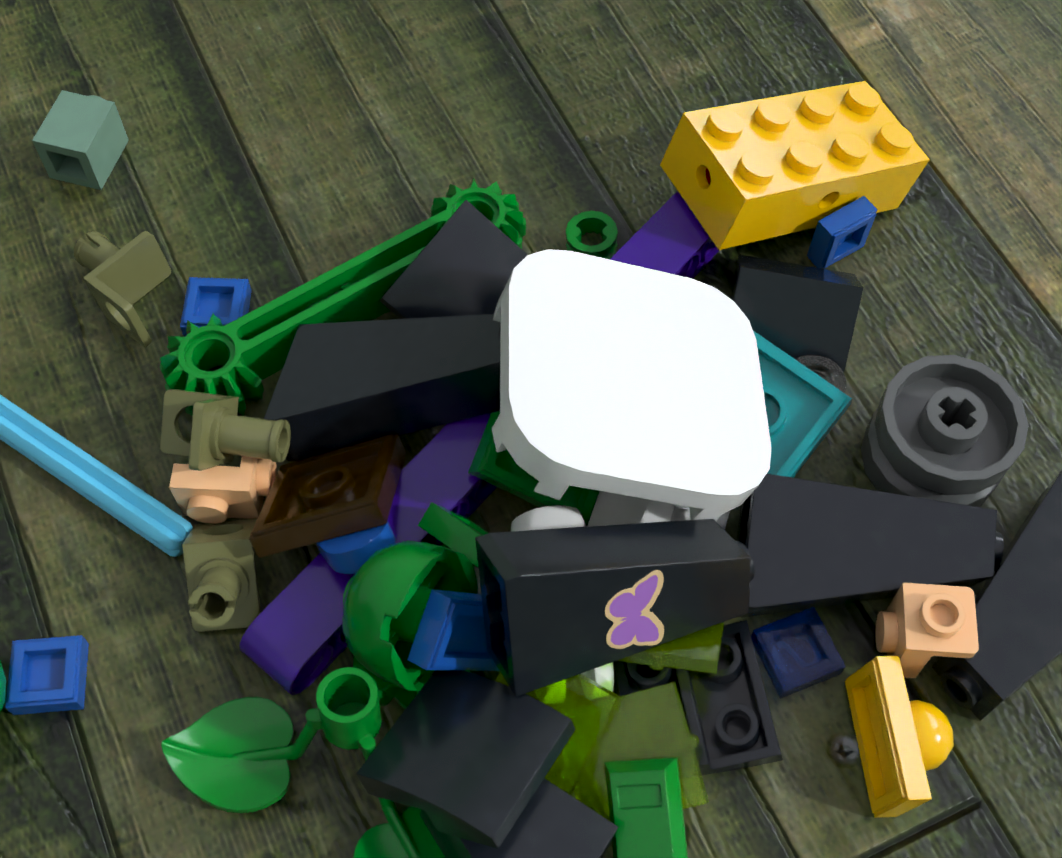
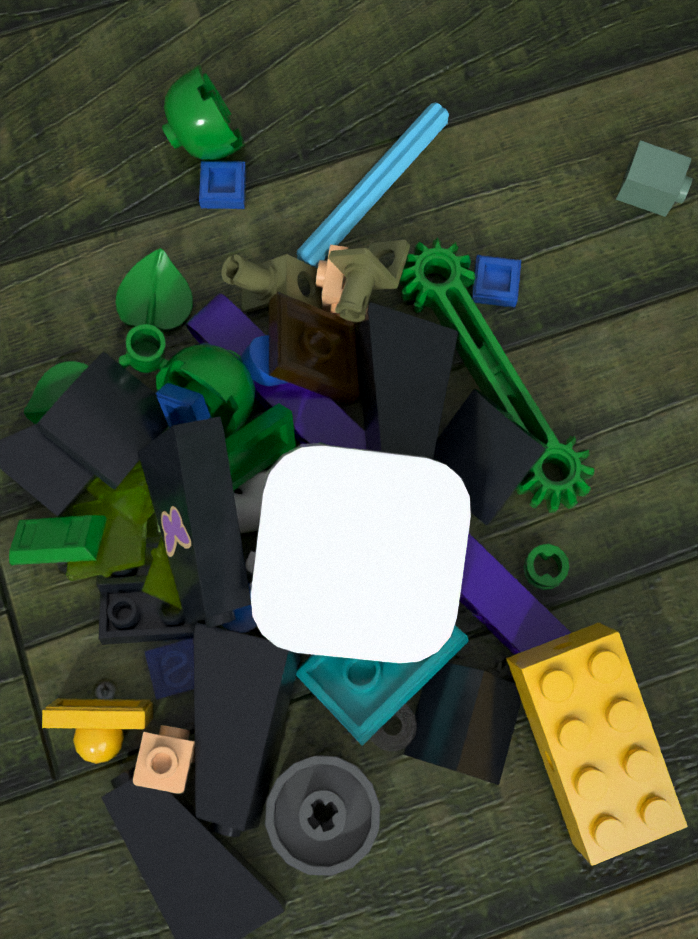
camera: 95 degrees right, 15 degrees up
olive bracket [74,231,171,348] -> none
blue tile [807,196,877,269] -> none

